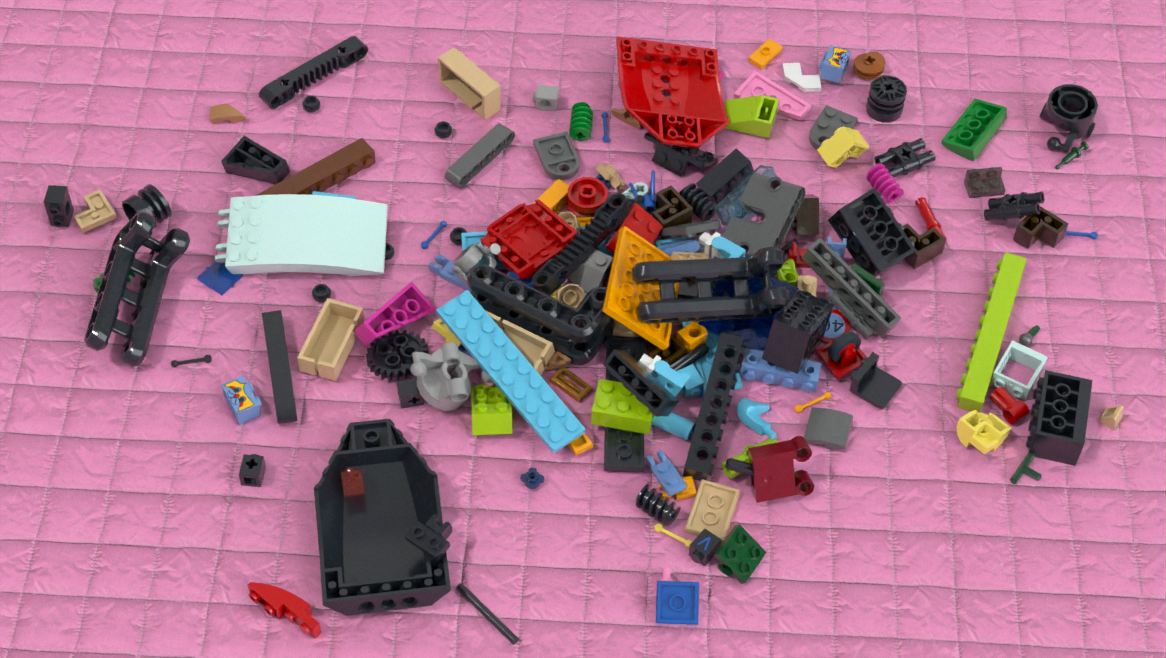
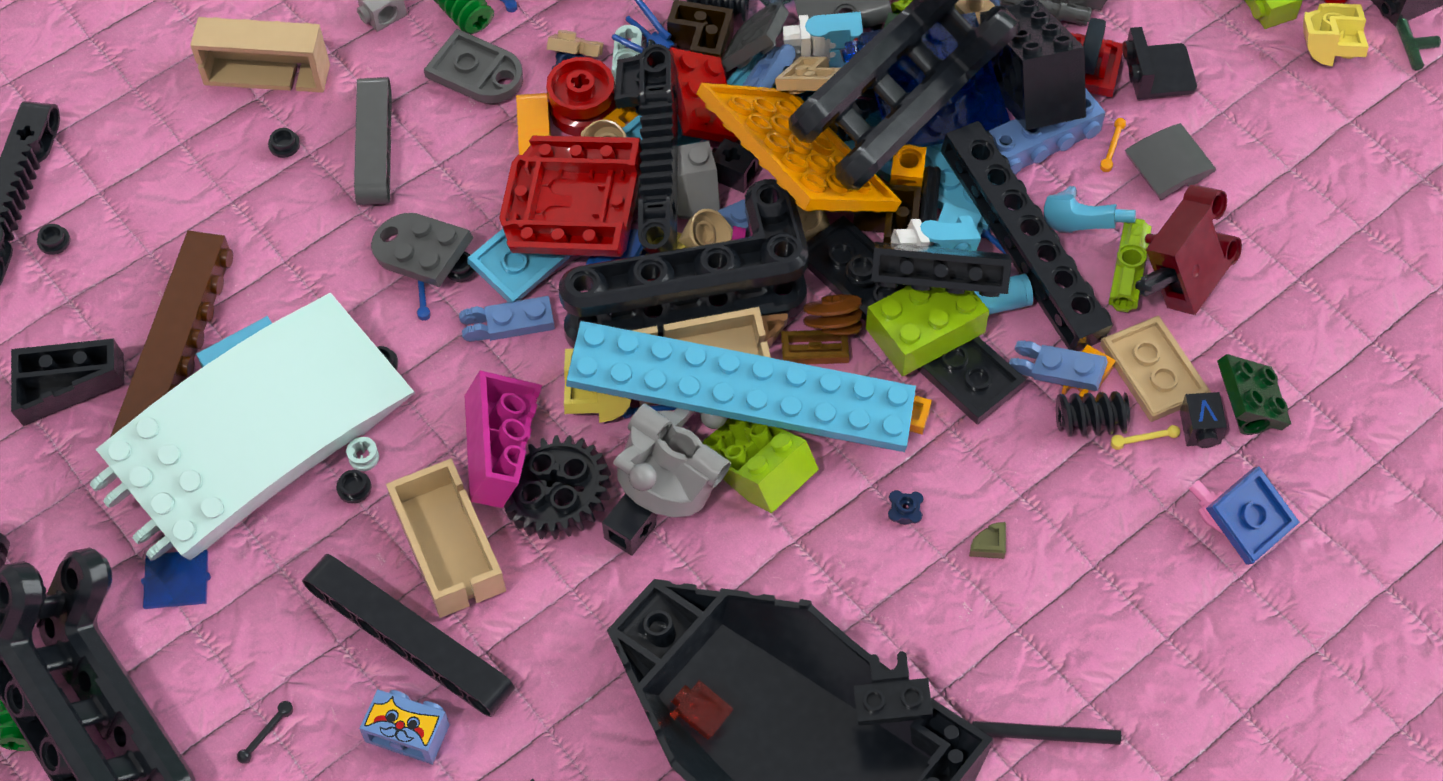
camera: 40 degrees left, 5 degrees up
light grey piece [451,242,501,287] -> none
none -> light aqua bush [346,437,379,471]
none -> dark grey plate [371,213,473,287]
none -> dark orange piece [803,294,863,335]
none -> olive tile [969,522,1006,559]

